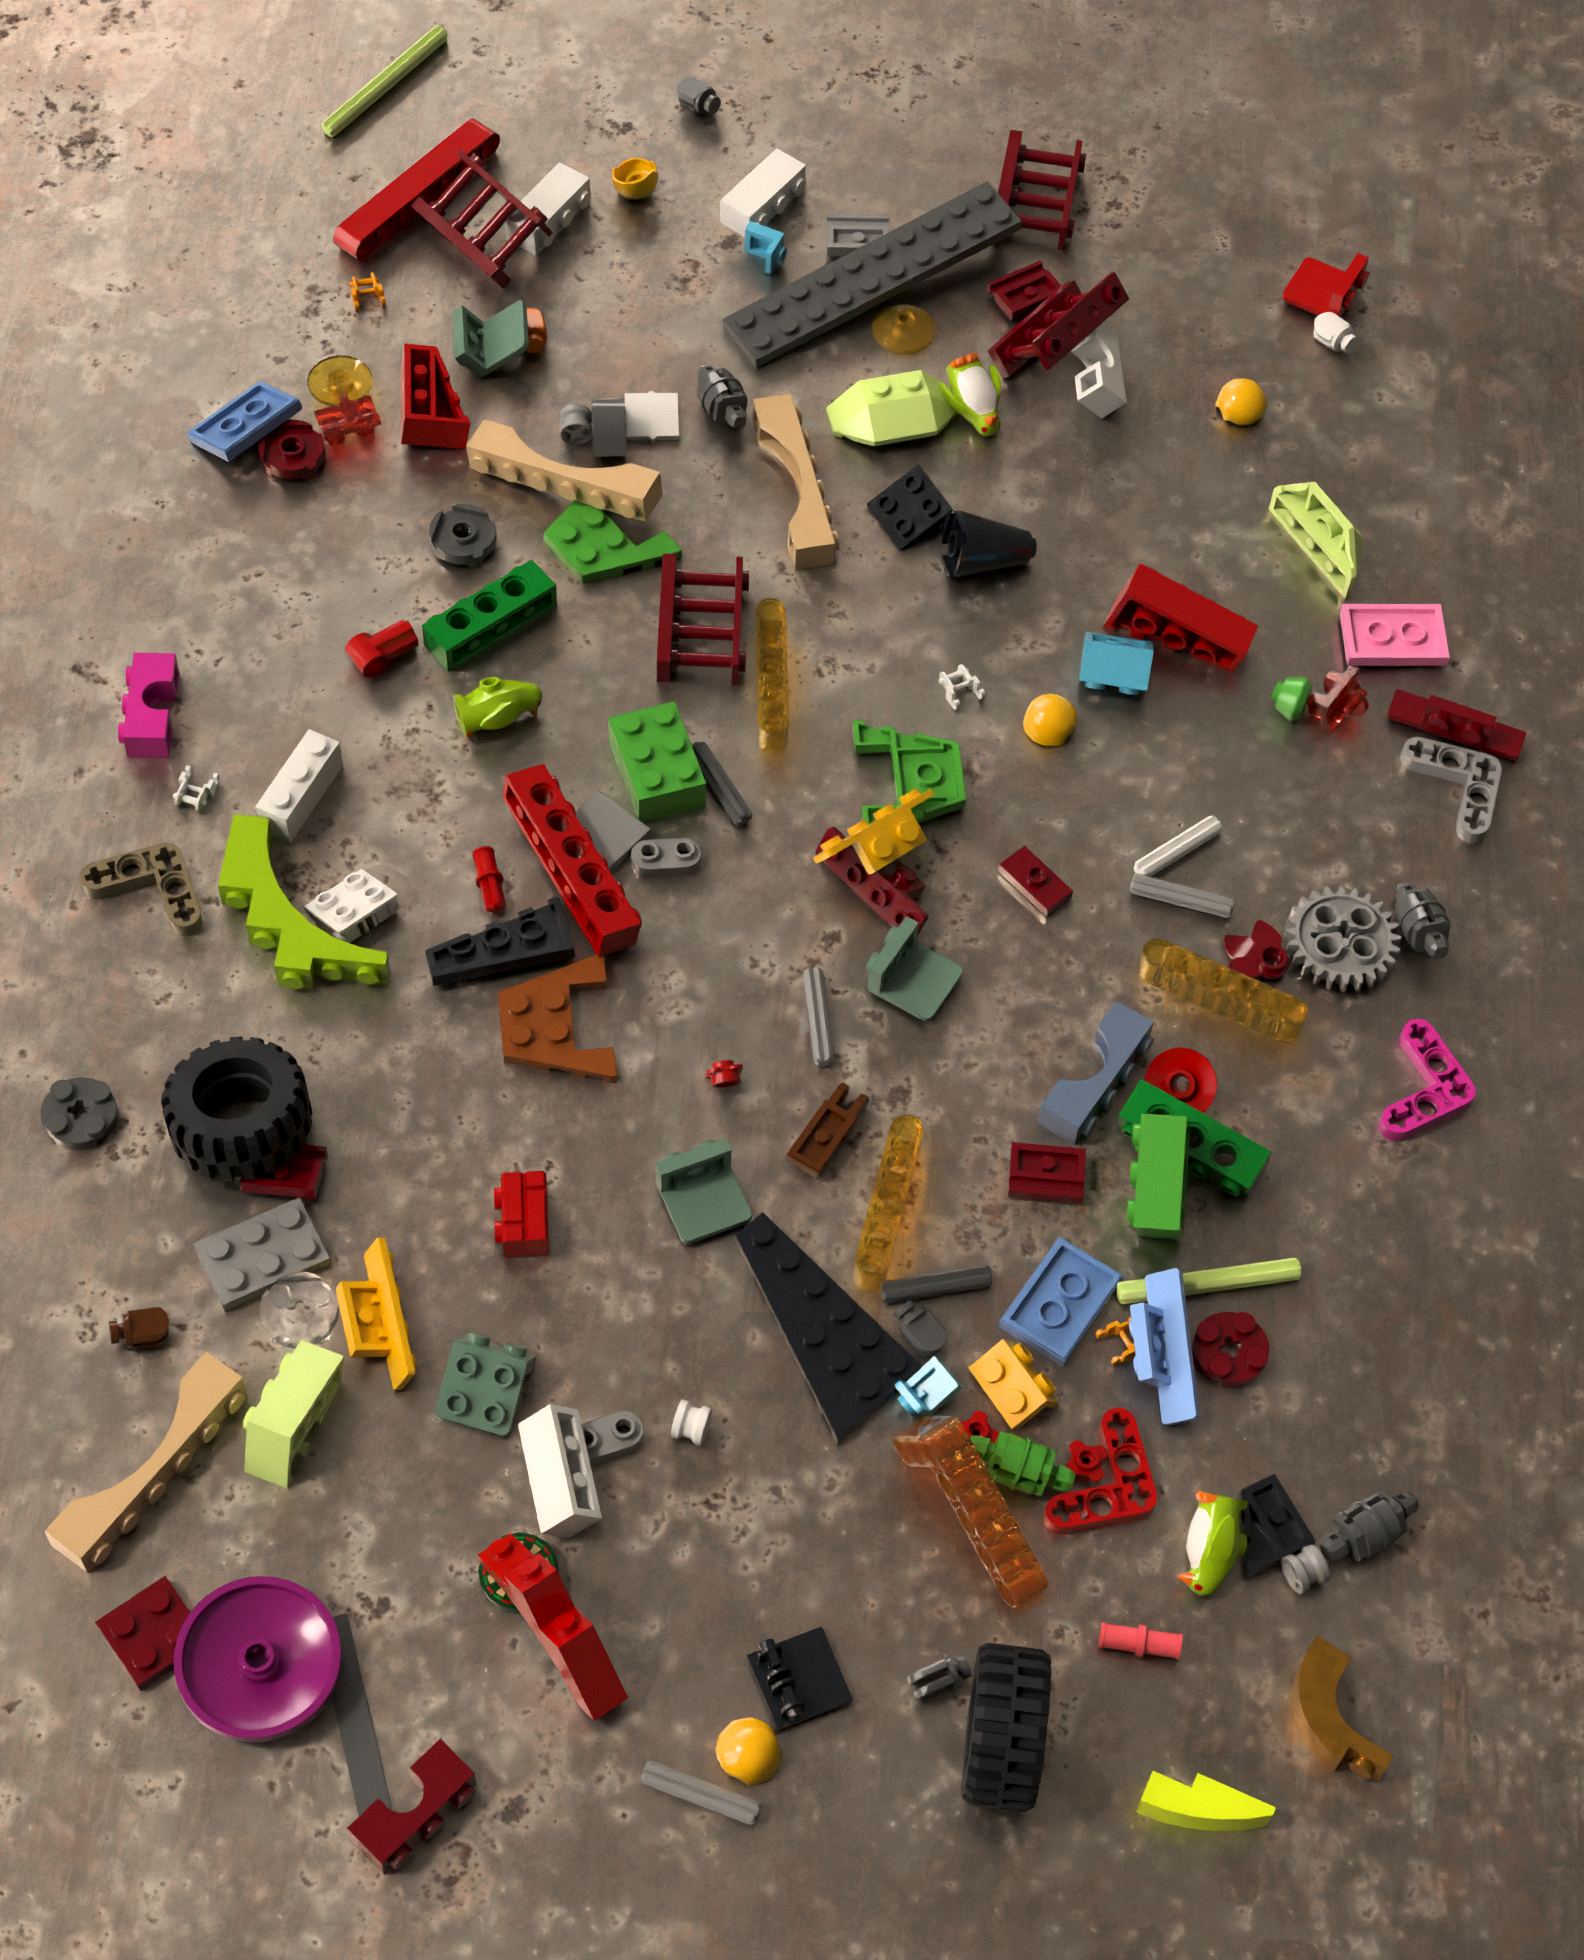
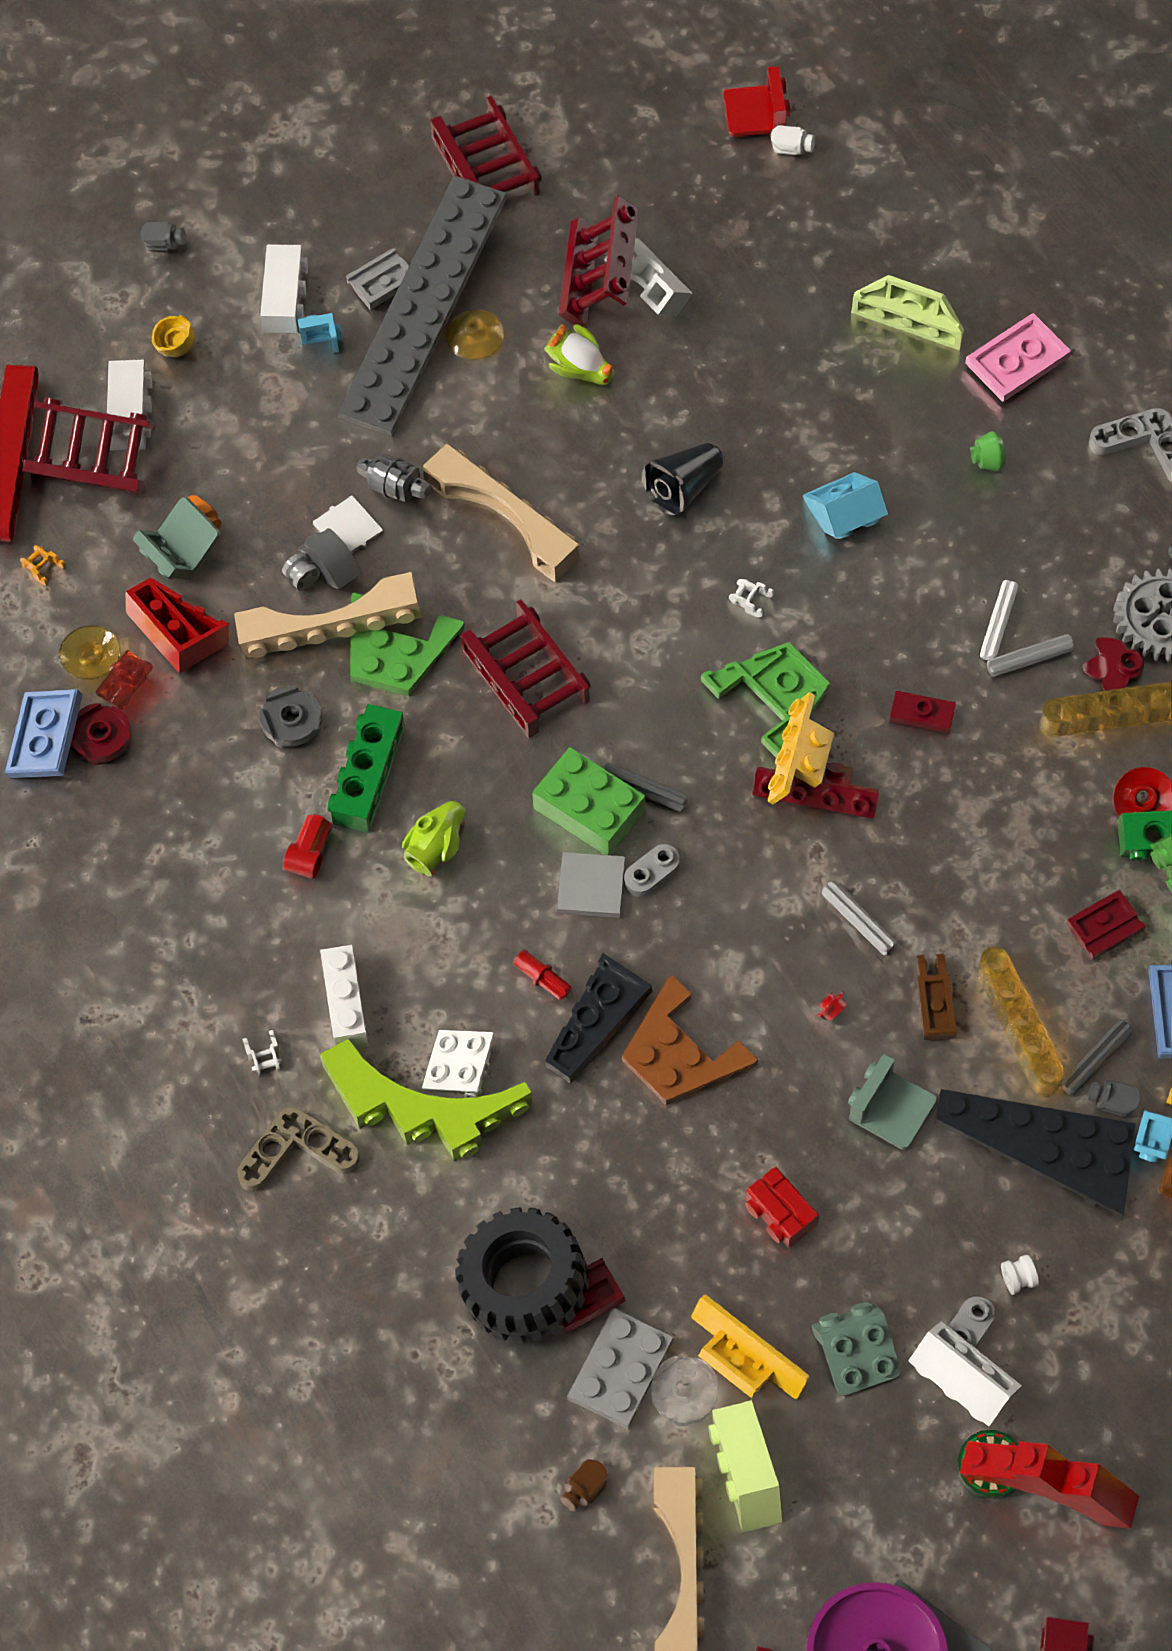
camera: 30 degrees left, 5 degrees up
dark grey plate [41,1077,118,1150] -> none
dark pink arch [118,652,180,758] -> none
red brick [502,763,642,957] -> none
clear yellow beam [754,598,789,754] -> none
yellowish green wedge [826,370,958,446] -> none
sand green bracket [866,916,963,1022] -> none
black hinge [867,464,954,550] -> none
dark red plate [987,260,1062,321] -> none
yellow hair [1023,693,1077,746] -> none
sand blue arch [1037,1000,1154,1145] -> none
red wedge [1103,563,1258,672] -> none
yellow hair [1215,378,1267,425] -> none
clear red hips [1307,665,1369,732] -> none
dark red bracket [1387,689,1526,761] -> none

